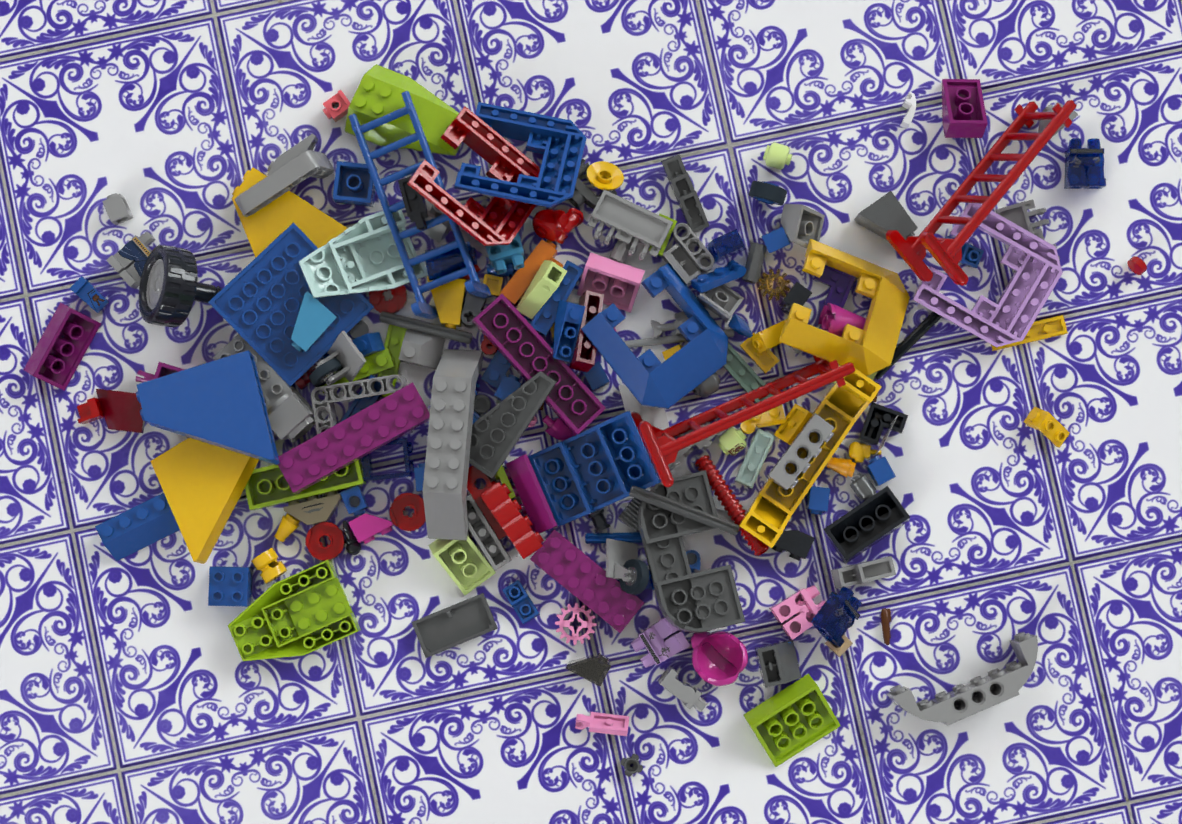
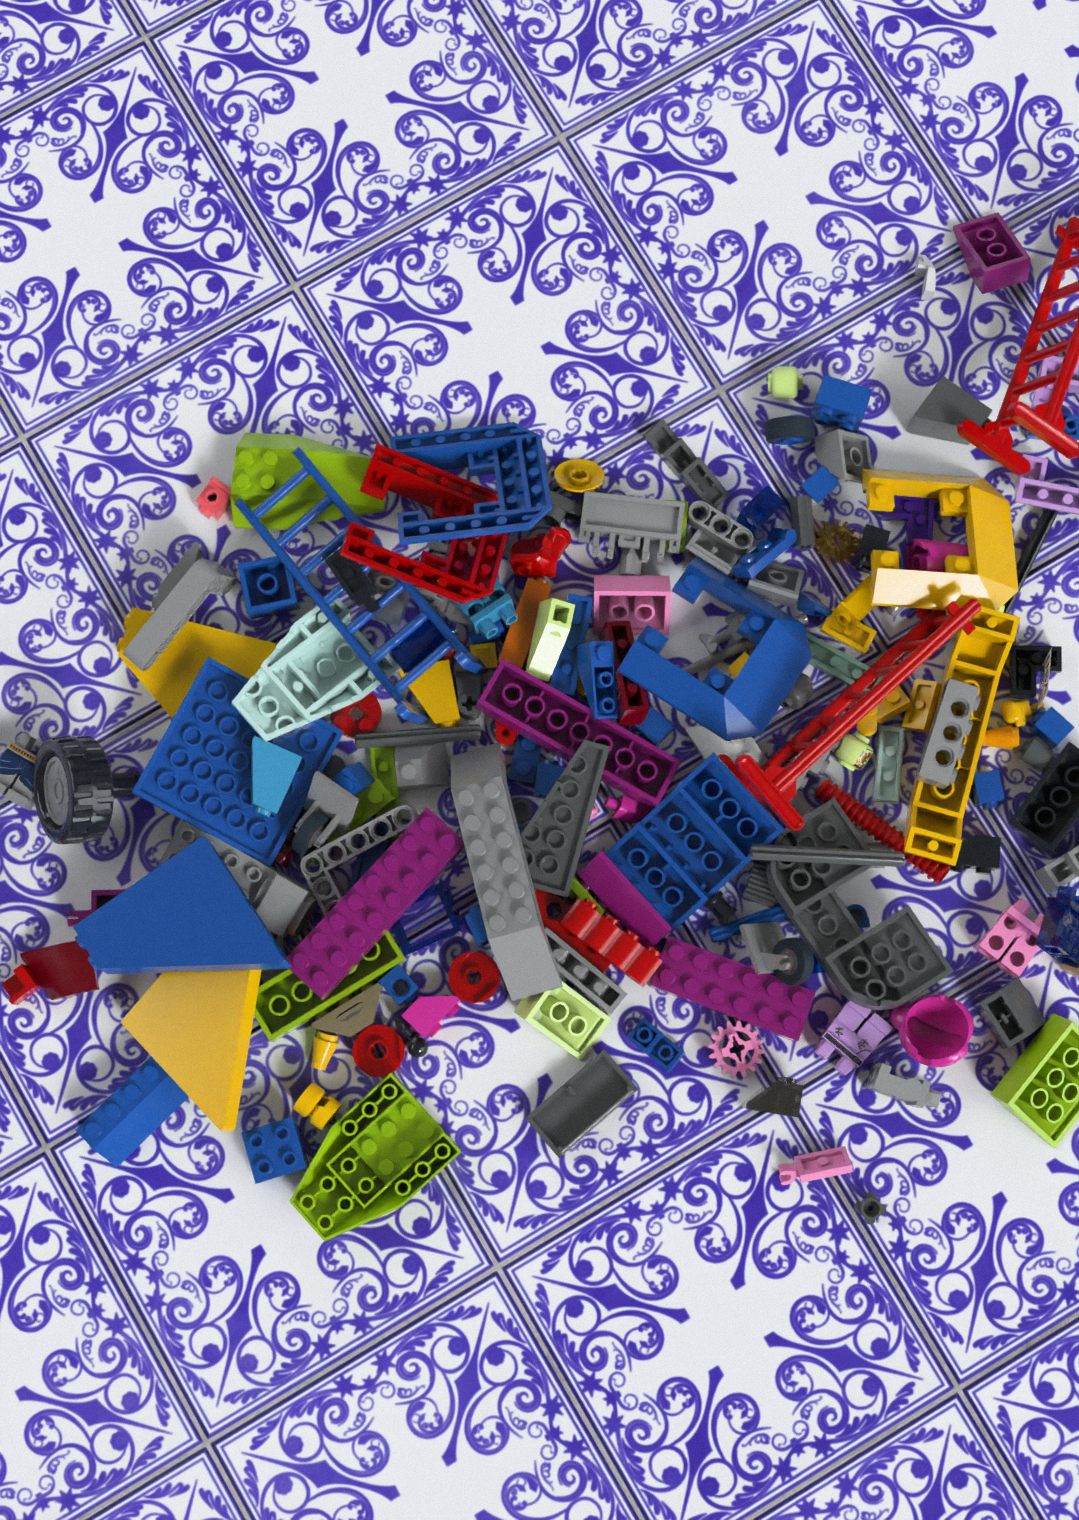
camera: 15 degrees left, 5 degrees down
none -> blue brick [809,375,872,433]

